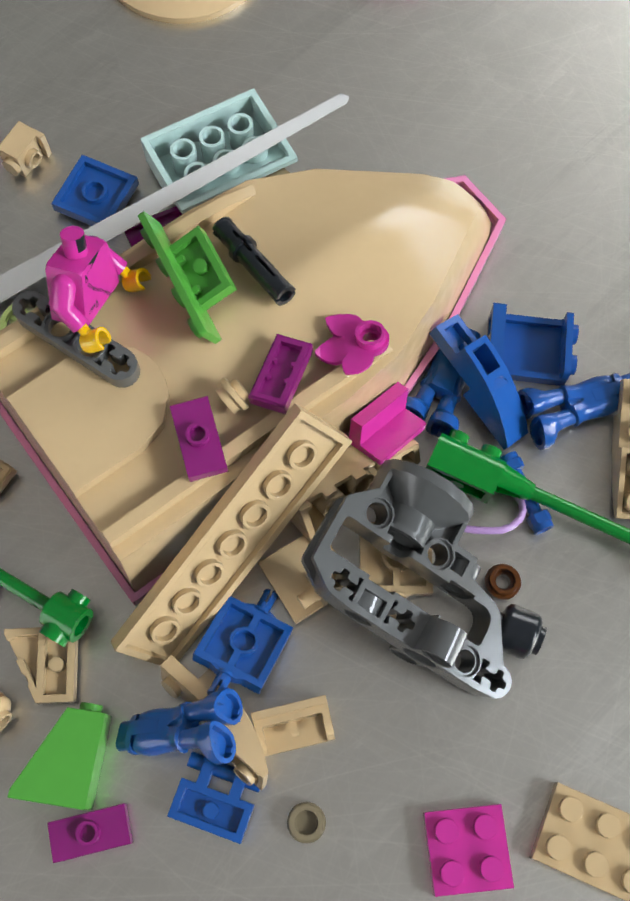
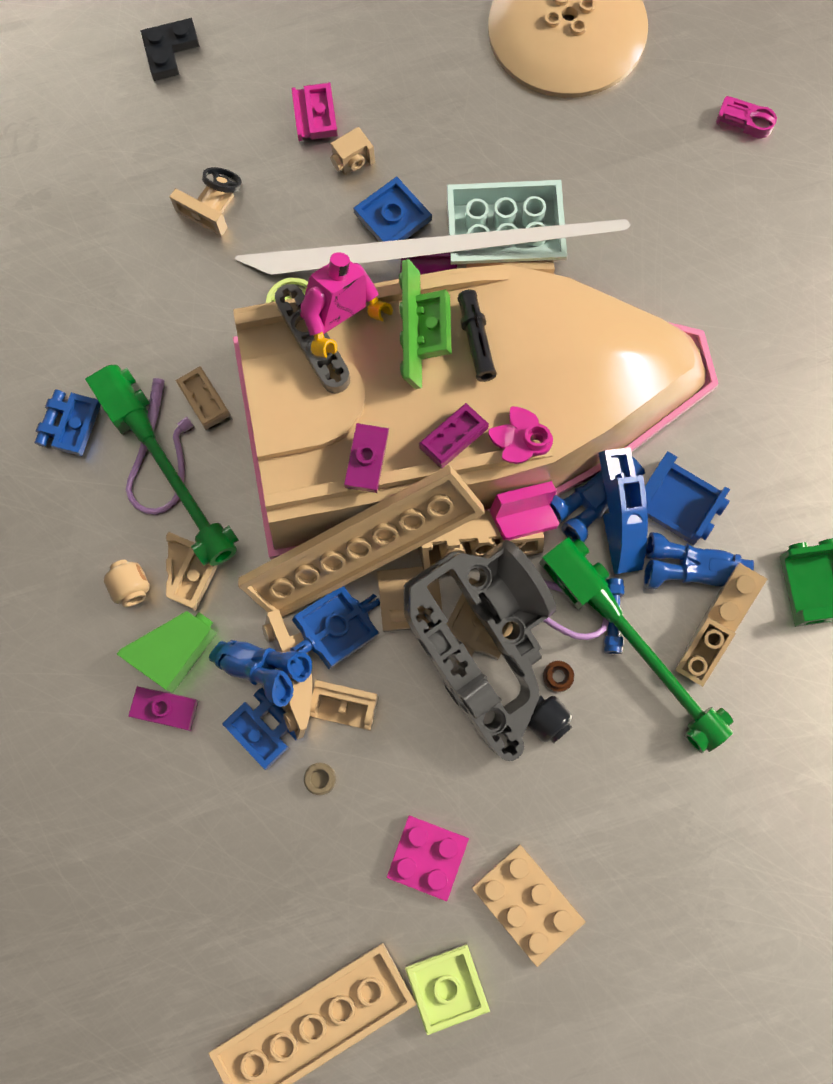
camera: 30 degrees right, 5 degrees up
tan plate [215,377,249,414] -> none

